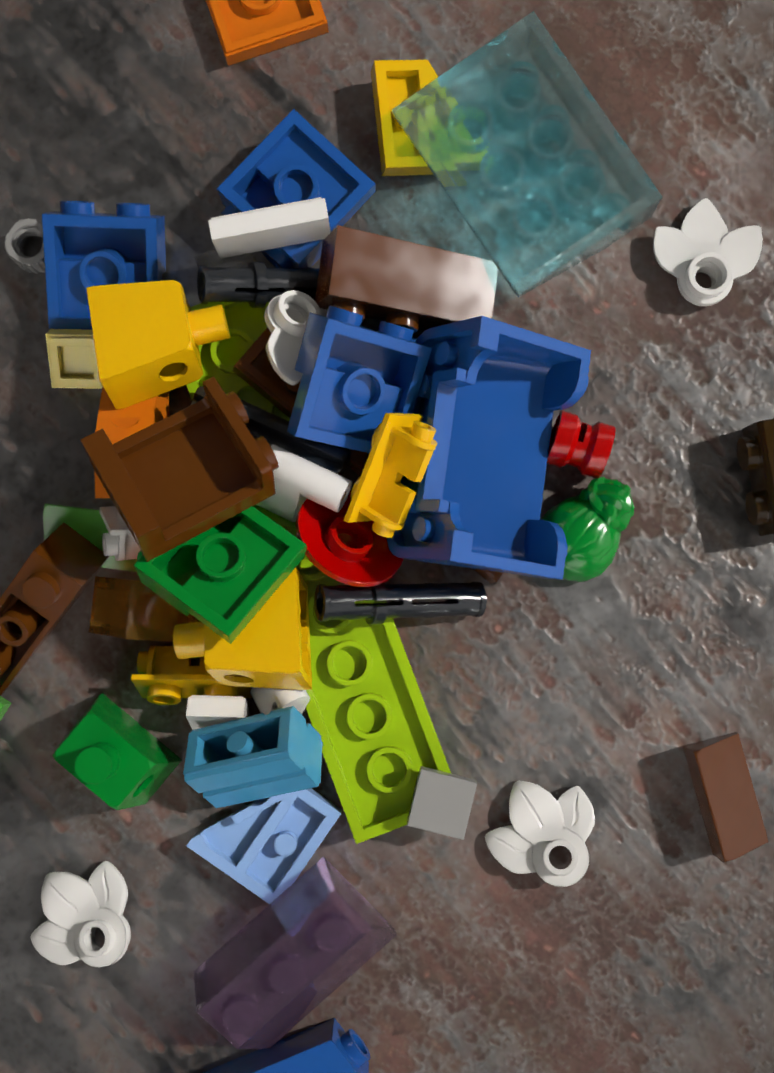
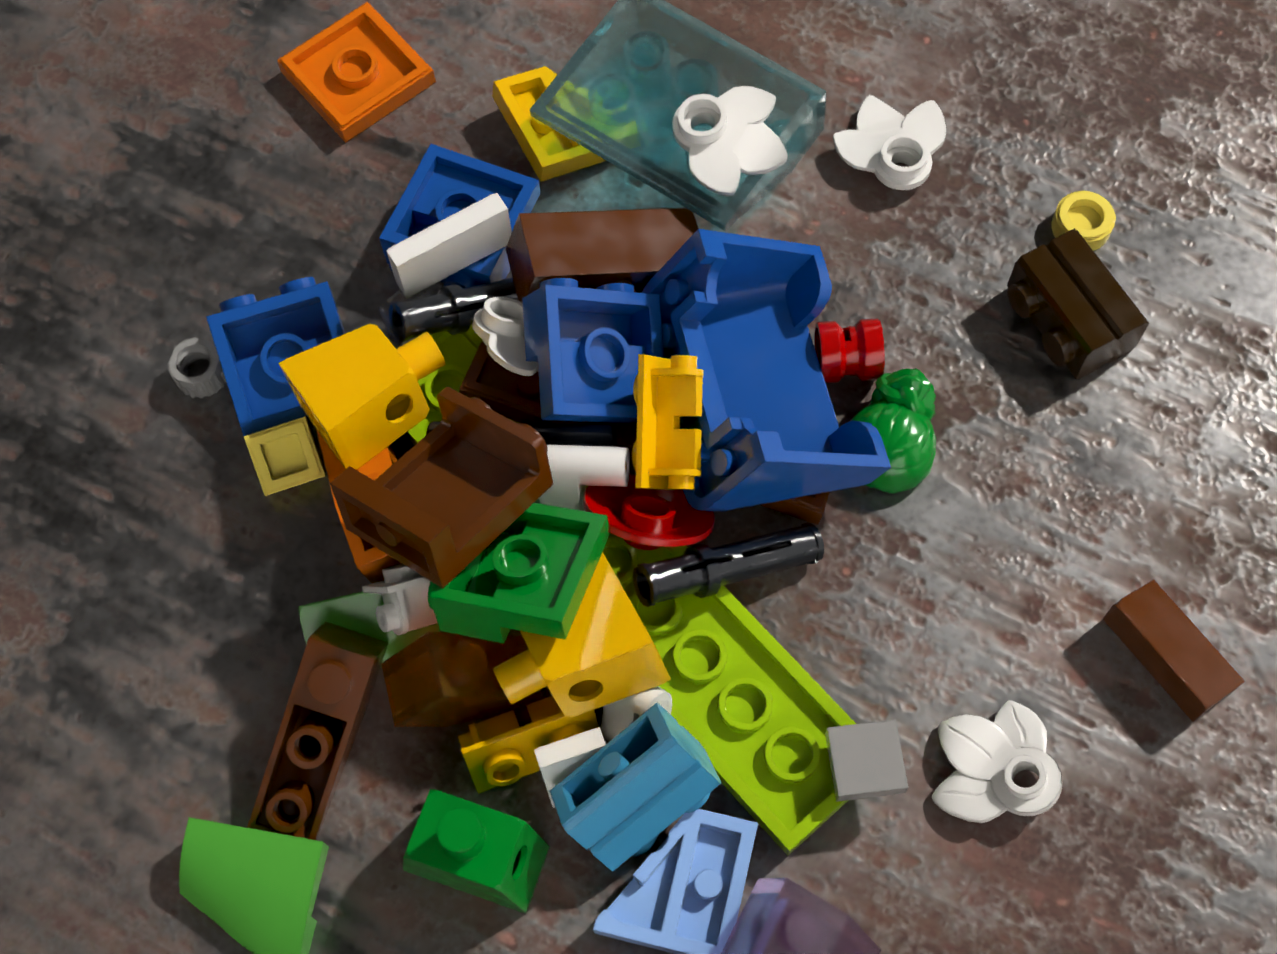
camera: 15 degrees left, 20 degrees down
none -> white plate [672,86,788,196]

